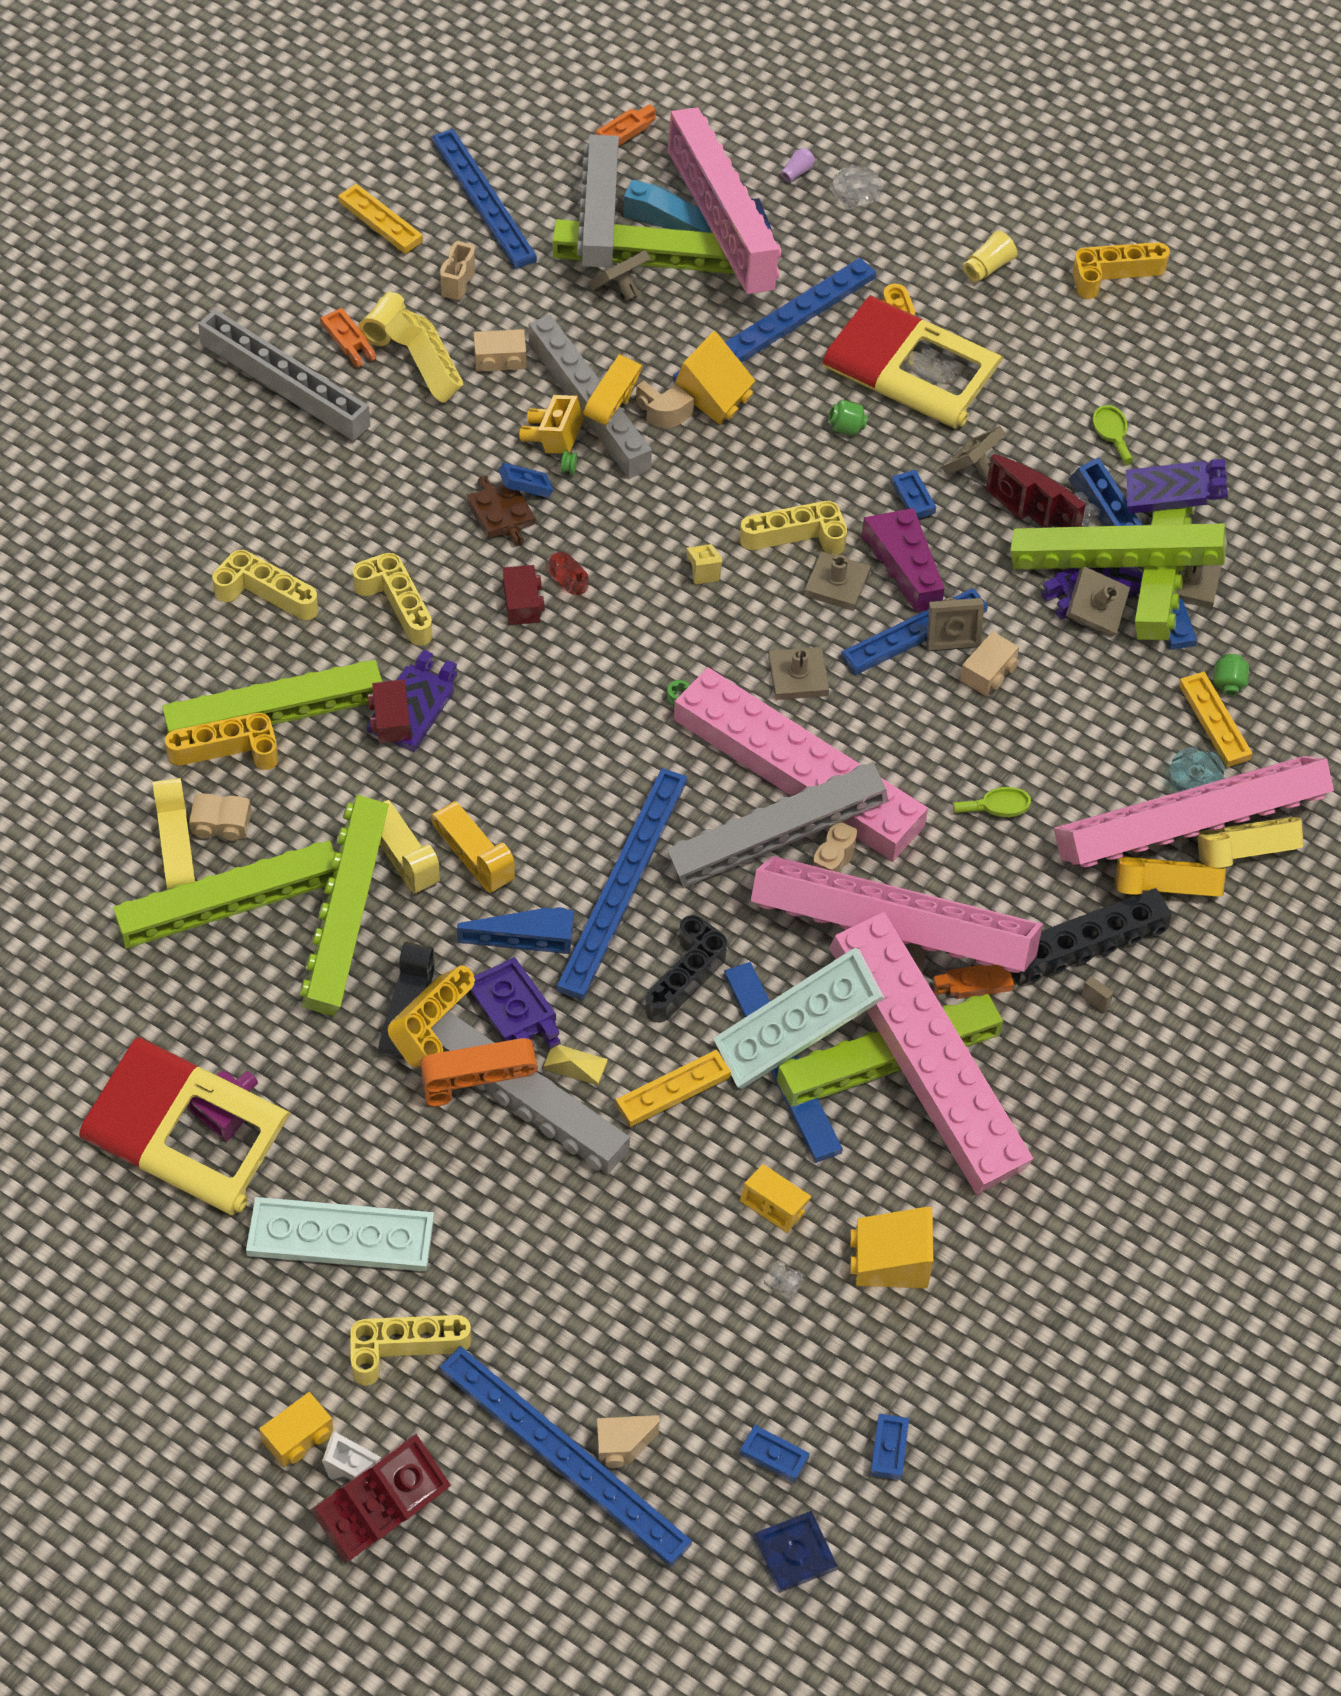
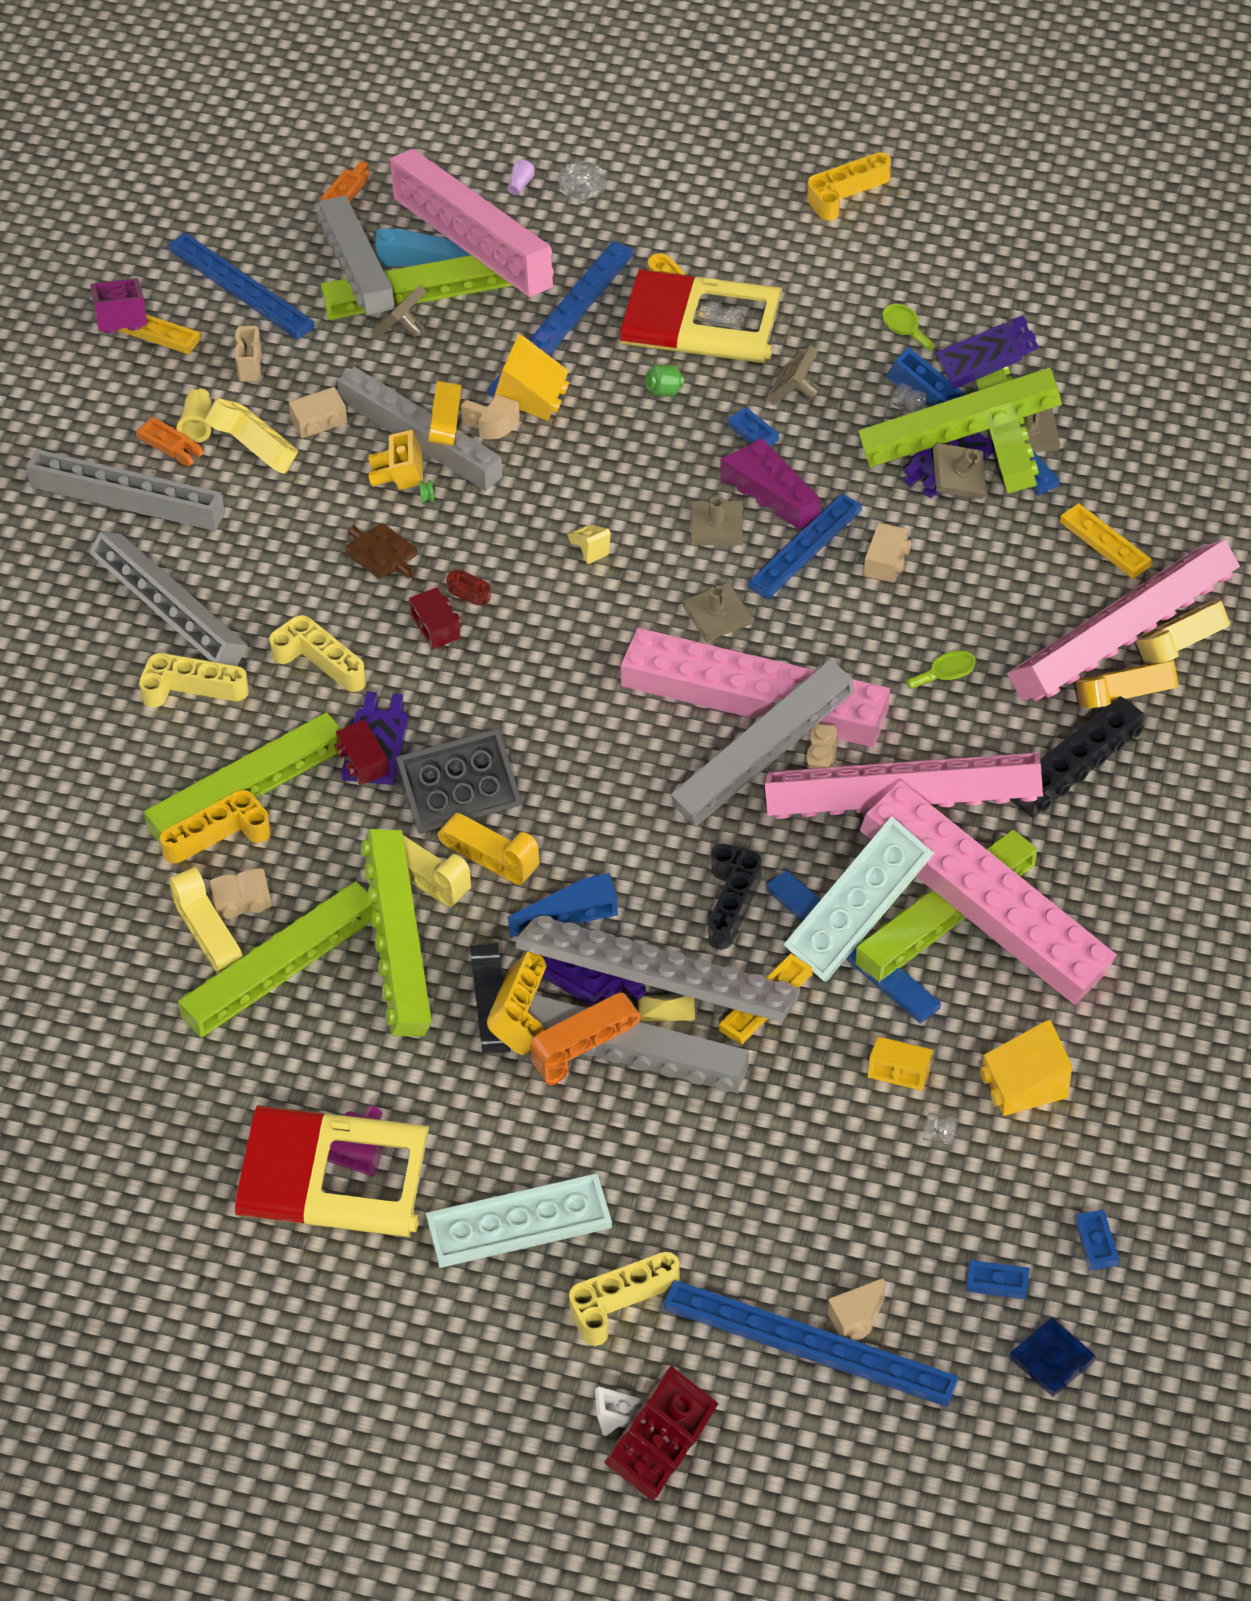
camera: 15 degrees left, 5 degrees down
yellow brick [259,1392,334,1468] -> none
blue plate [498,463,553,498] -> none
blue plate [557,768,687,1001] -> none
bright green bush [667,680,690,706] -> none
light yellow beam [740,501,847,555] -> none
dark tan tile [927,598,984,650] -> none
orange hinge [932,964,1014,999] -> none
light yellow plant [963,231,1018,283] -> none
dark red slope [986,454,1086,528] -> none
dark tan tile [1081,976,1114,1013] -> none
clear light blue plate [1168,747,1225,792] -> none
bright green head [1214,654,1249,696] -> none
none -> light grey brick [89,532,248,666]
none -> magenta slope [90,278,147,334]
none -> dark grey slope [394,729,523,834]
none -> light grey plate [516,916,800,1022]

